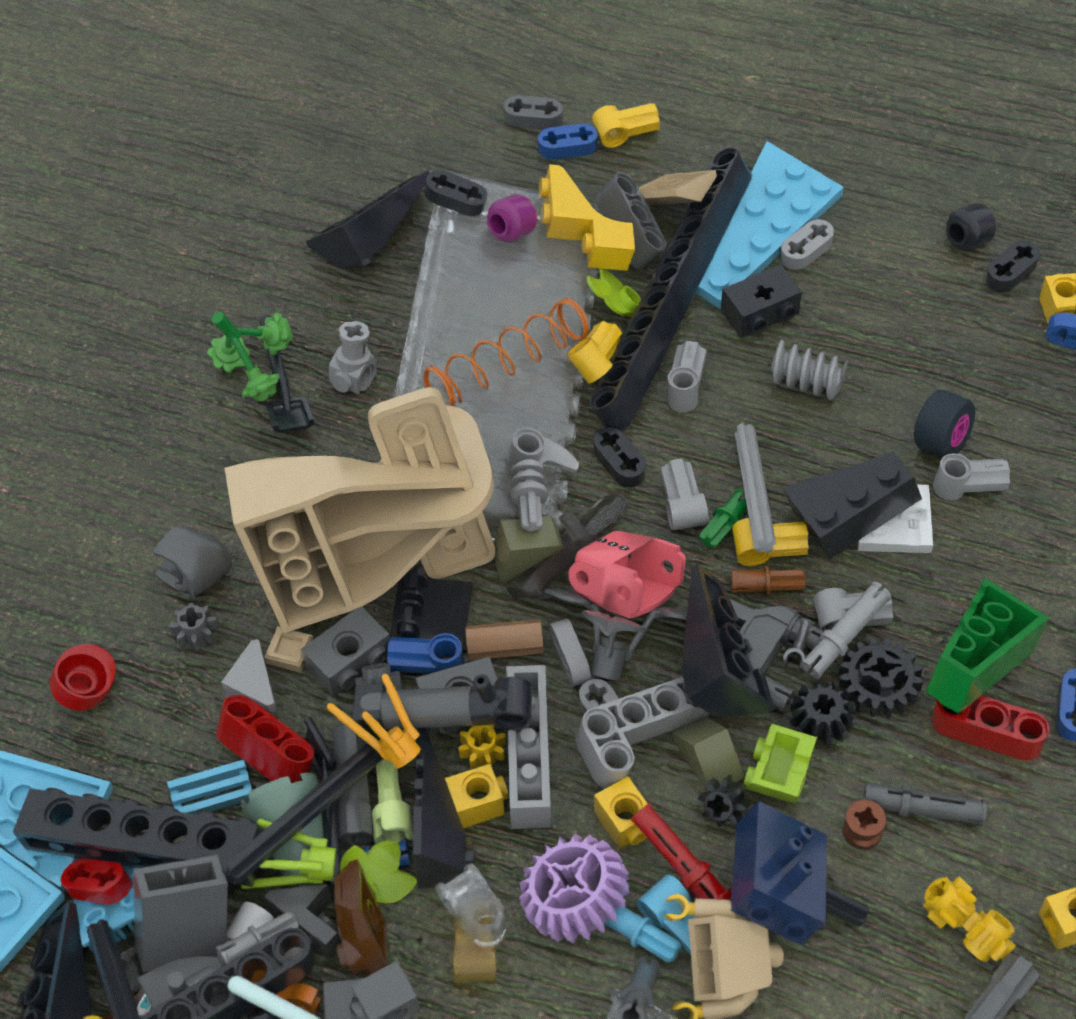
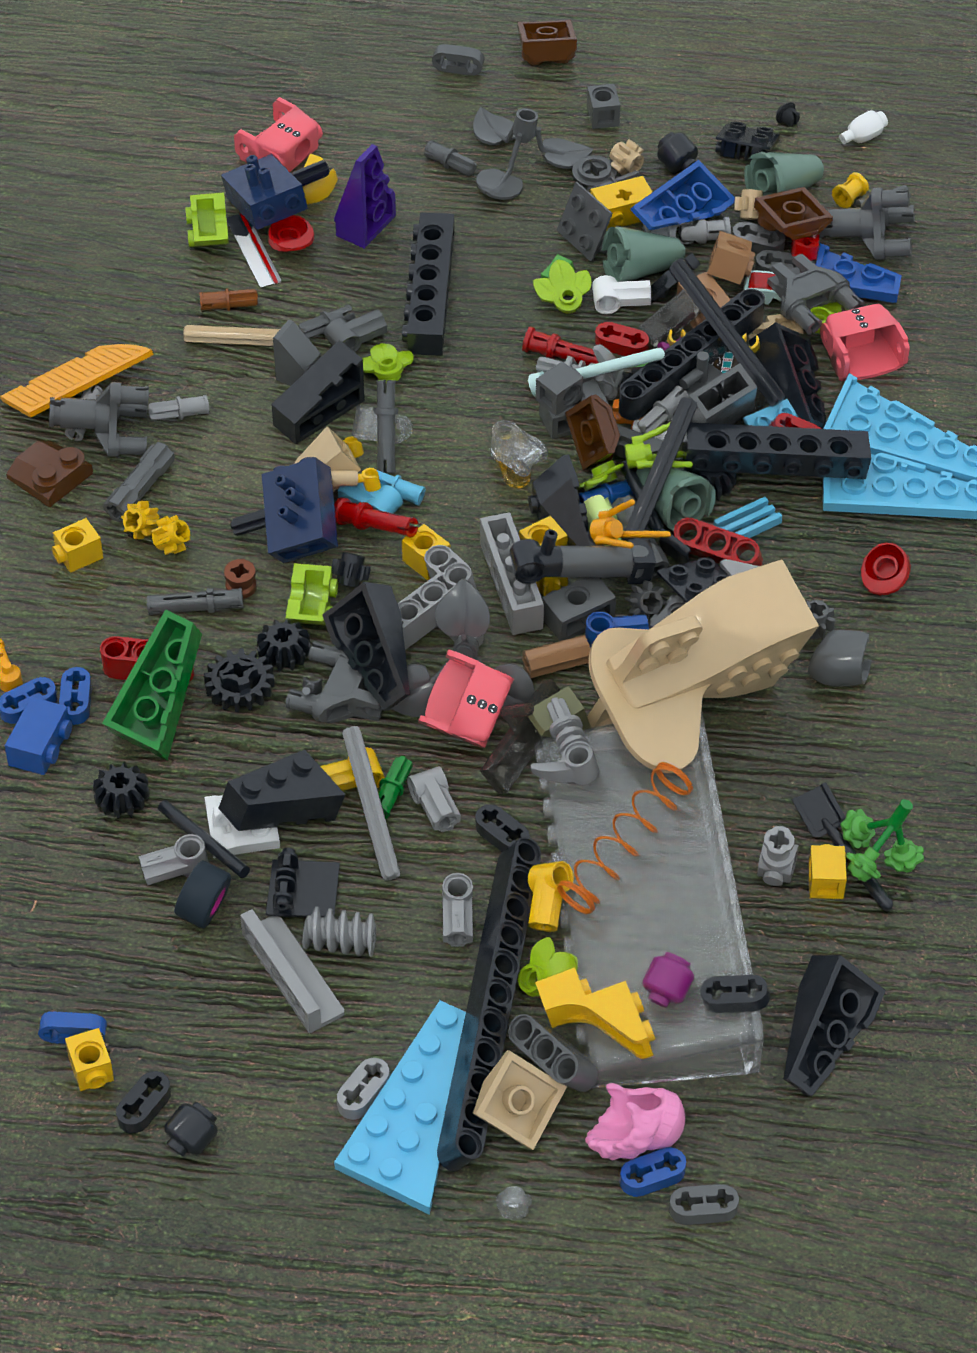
camera: 165 degrees right, 5 degrees down
lavender gear [519,834,630,944] -> none
light grey beam [549,618,591,687] -> none
yellow piece [592,103,660,148] -> none
black brick [720,264,802,338] -> none
dark orange axle [731,566,806,596] -> none
light grey pin [800,582,891,679] -> none
light grey piece [813,588,893,631] -> none
none -> black gear [93,761,150,819]
none -> black bar [158,800,250,878]
none -> light grey panel [240,909,345,1034]
none -> black hinge [266,848,340,917]
none -> clear plate [496,1186,532,1220]
none -> bright pink hair [585,1083,685,1161]
none -> black hinge [656,557,729,603]
none -> yellow brick [808,844,847,899]

